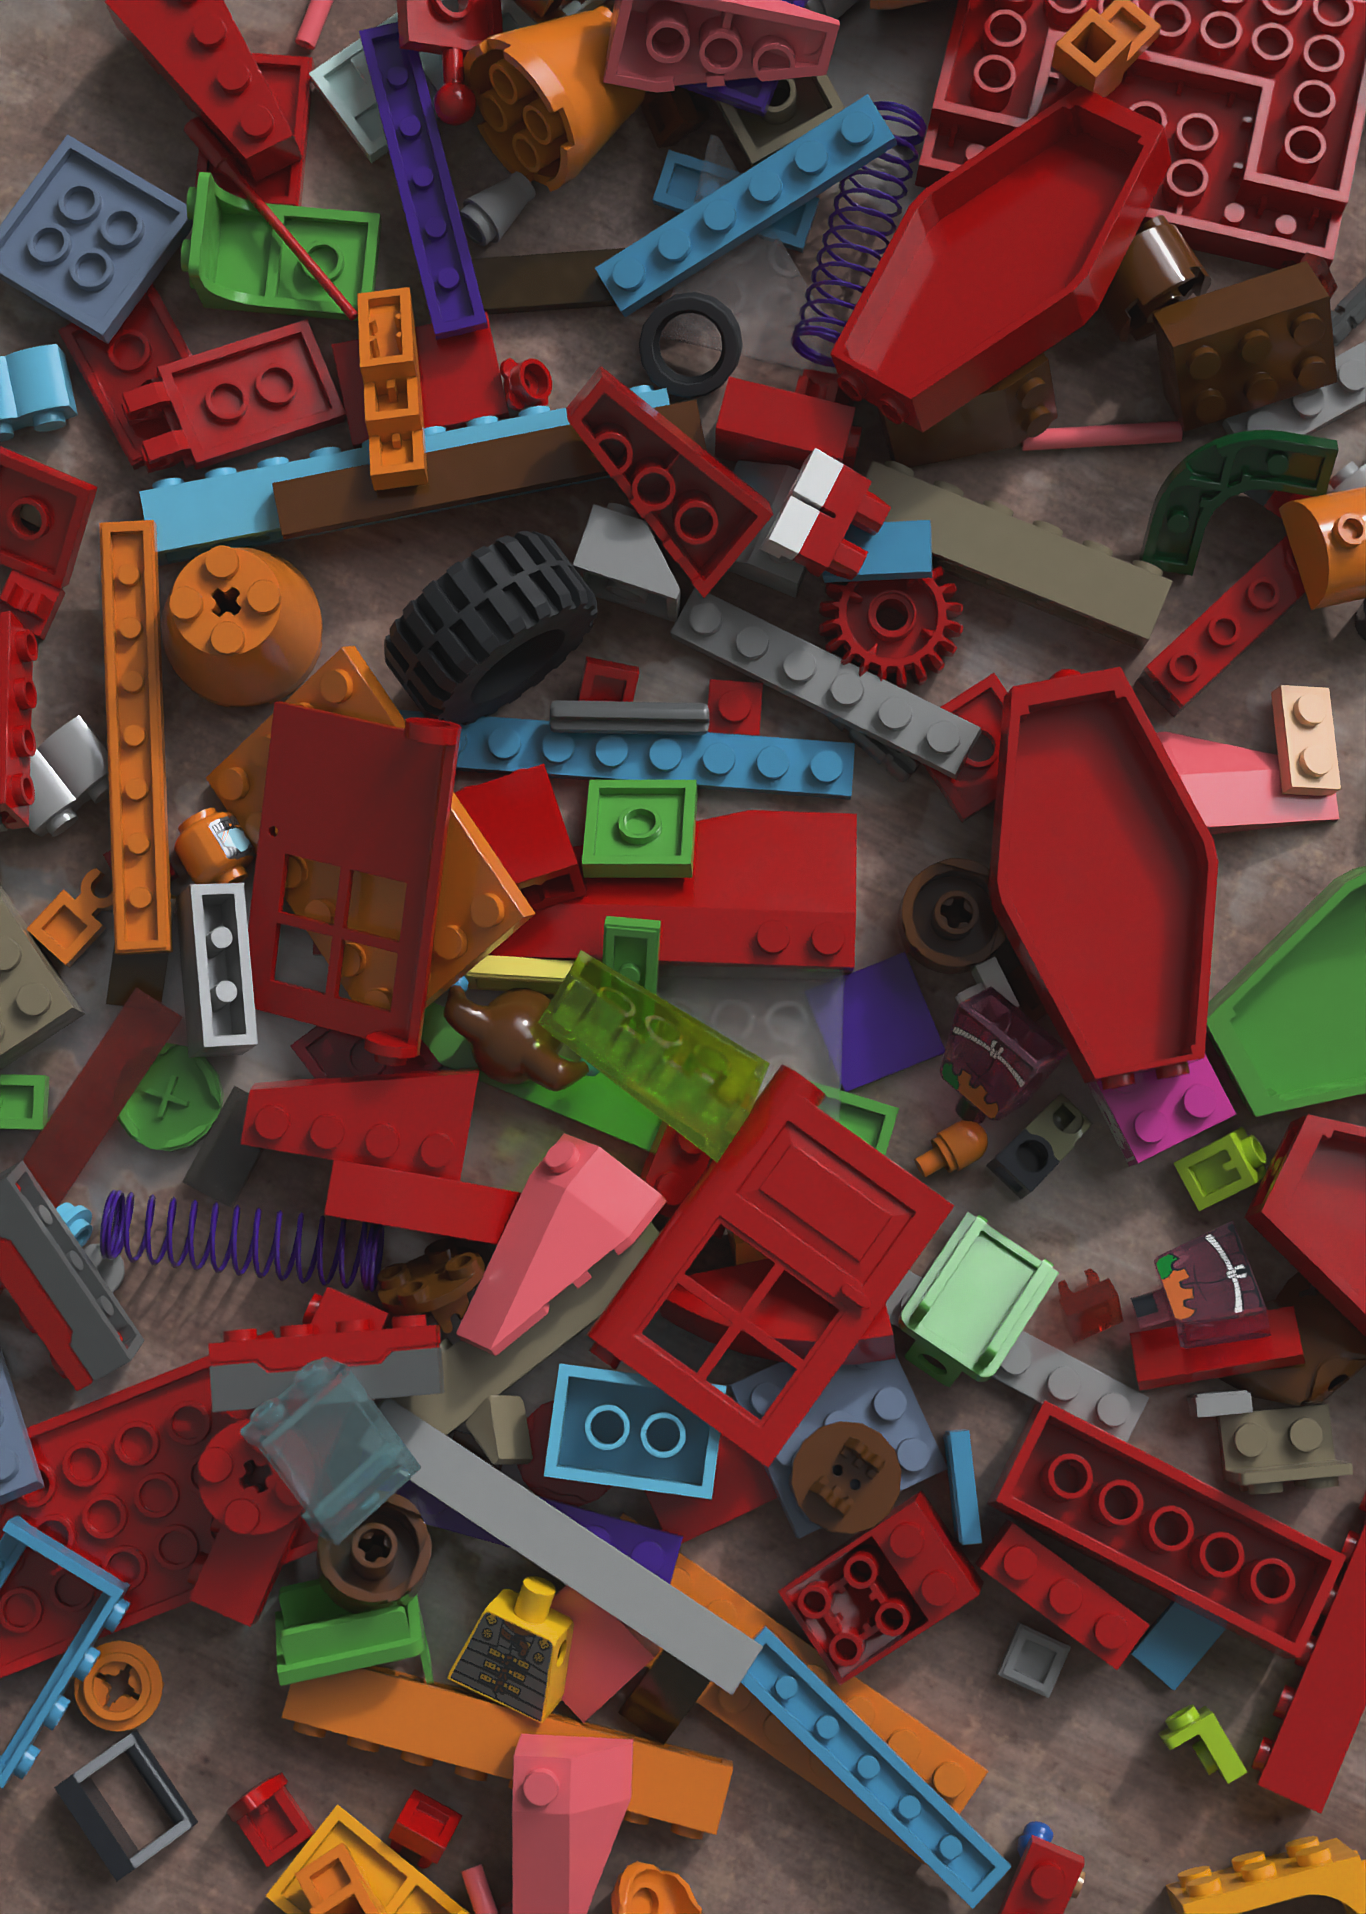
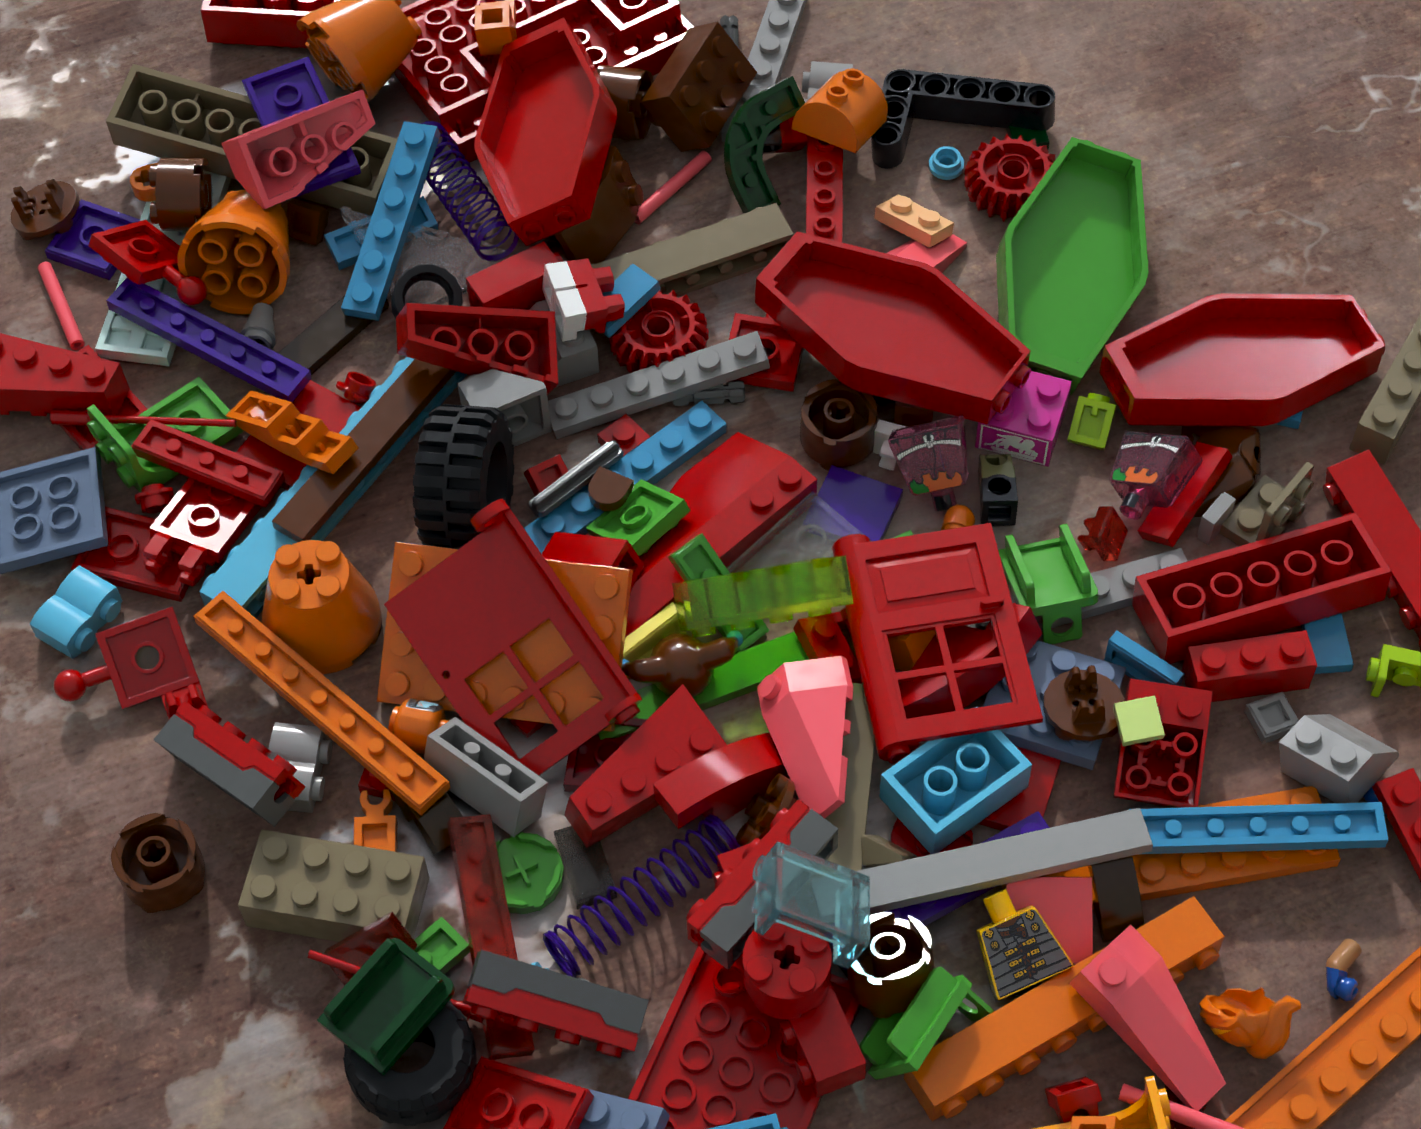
camera: 45 degrees left, 25 degrees down
none -> red tile [131,419,285,508]
none -> red plate [134,483,174,514]
none -> reddish brown tile [588,466,634,511]
none -> yellowish green tile [1113,695,1165,746]
none -> light grey slope [1279,714,1399,803]

